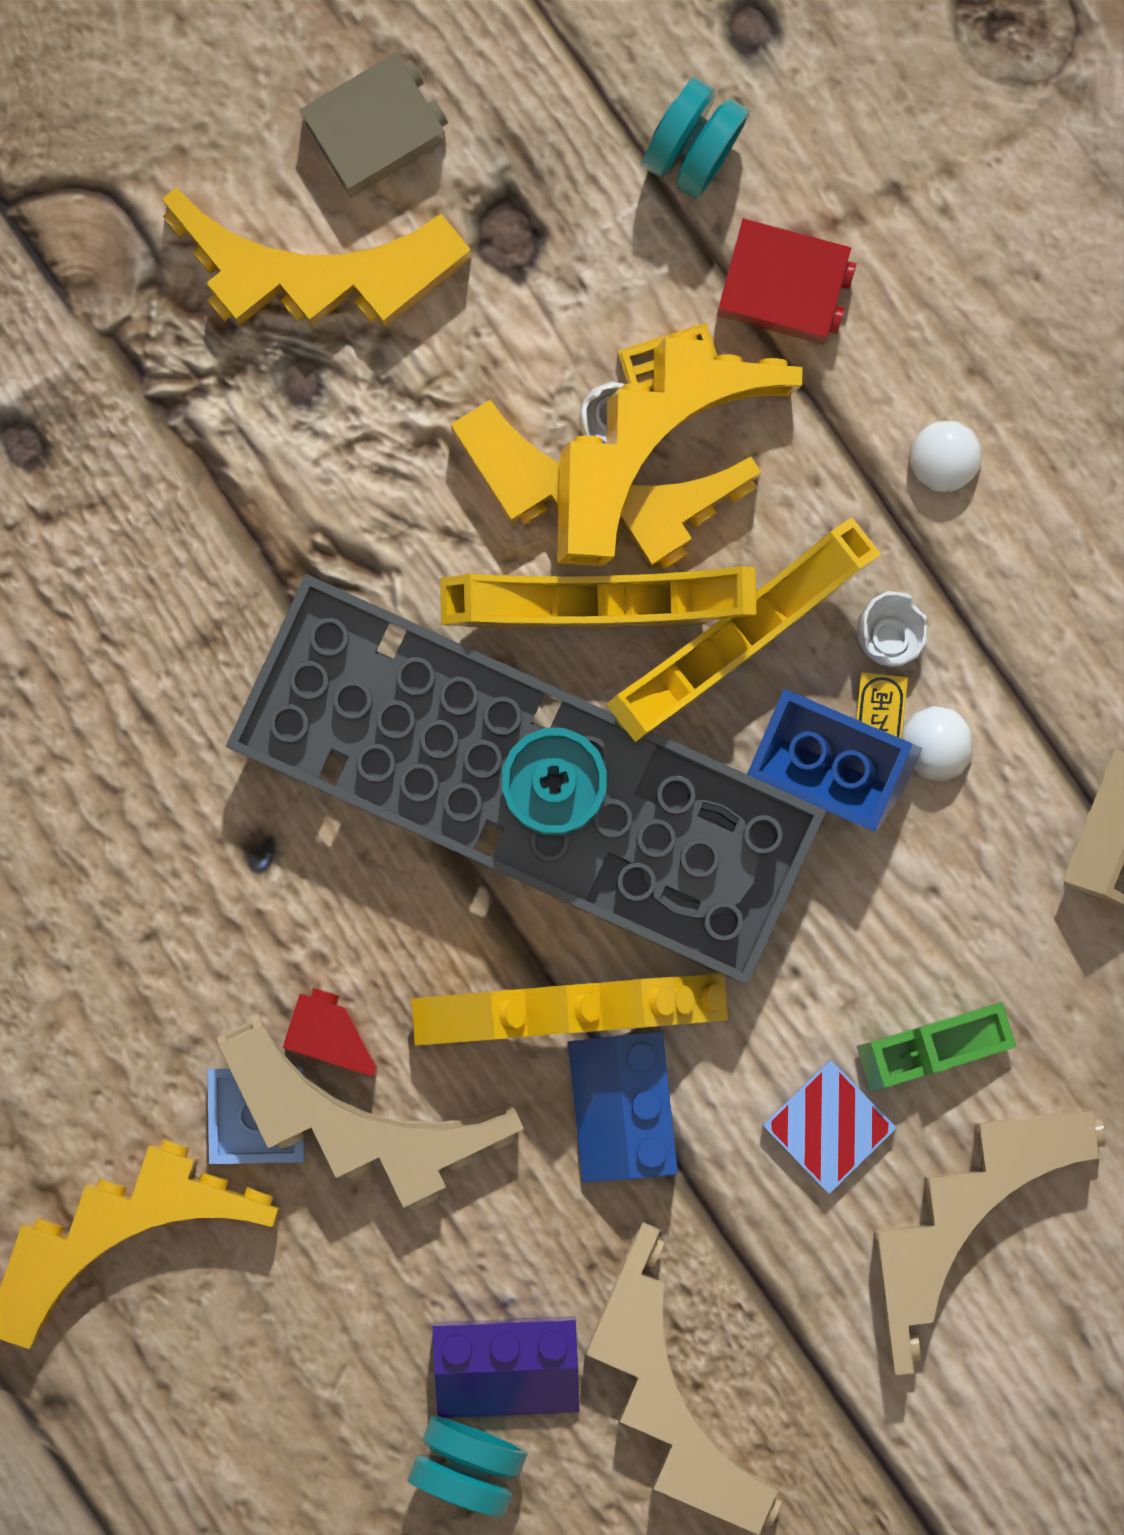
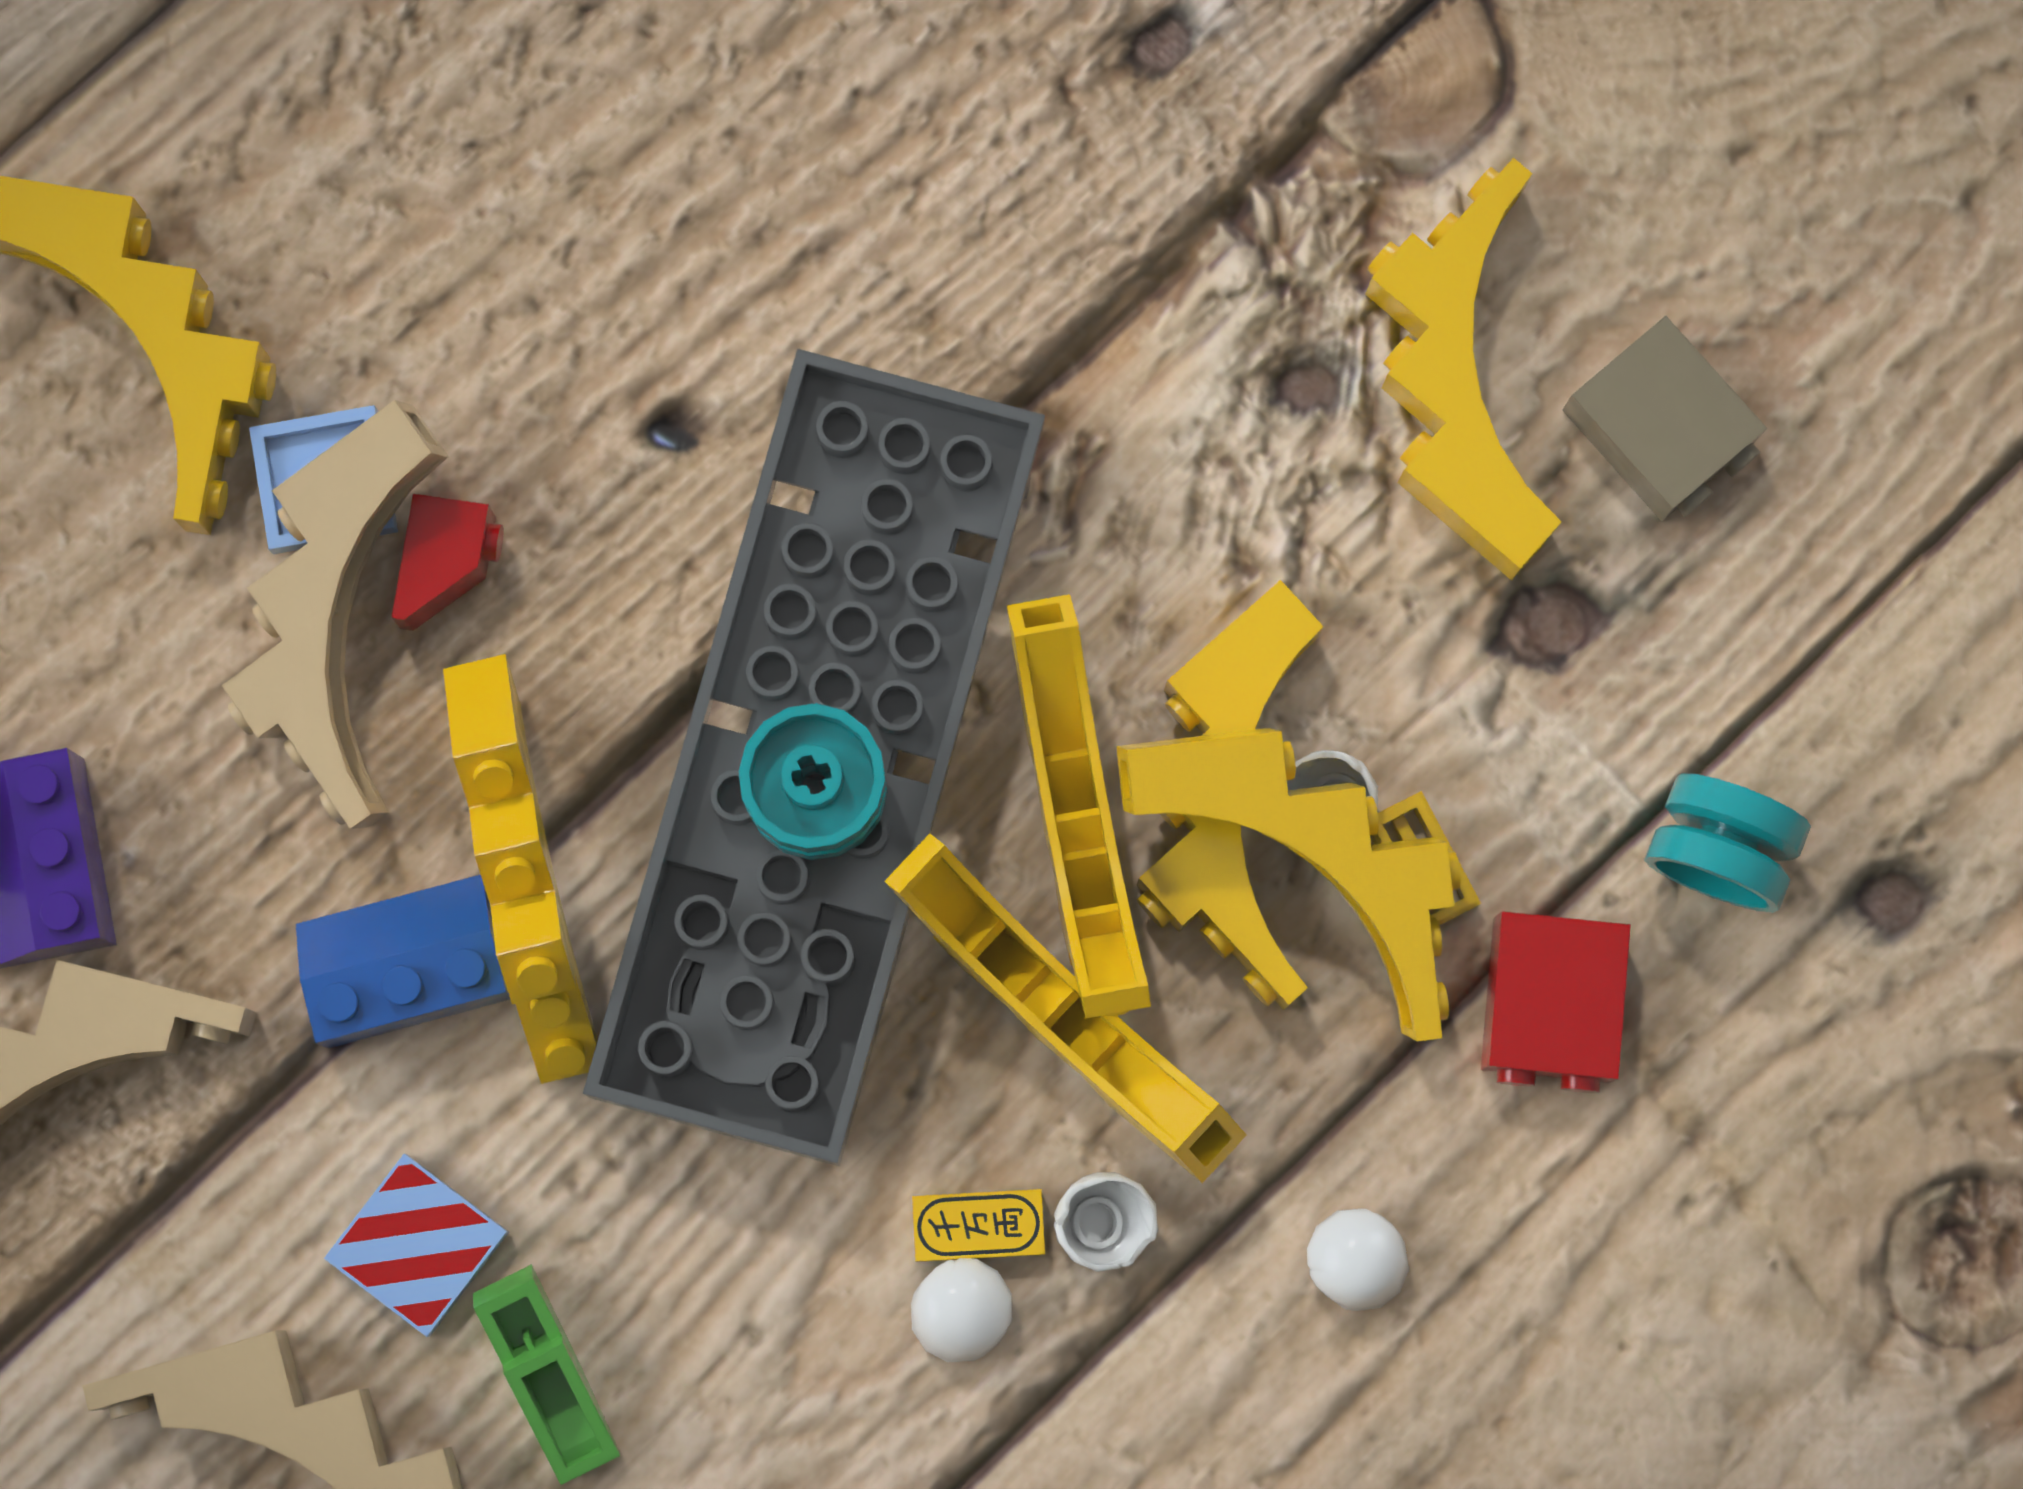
camera: 80 degrees right, 5 degrees down
blue slope [747,689,922,832] -> none

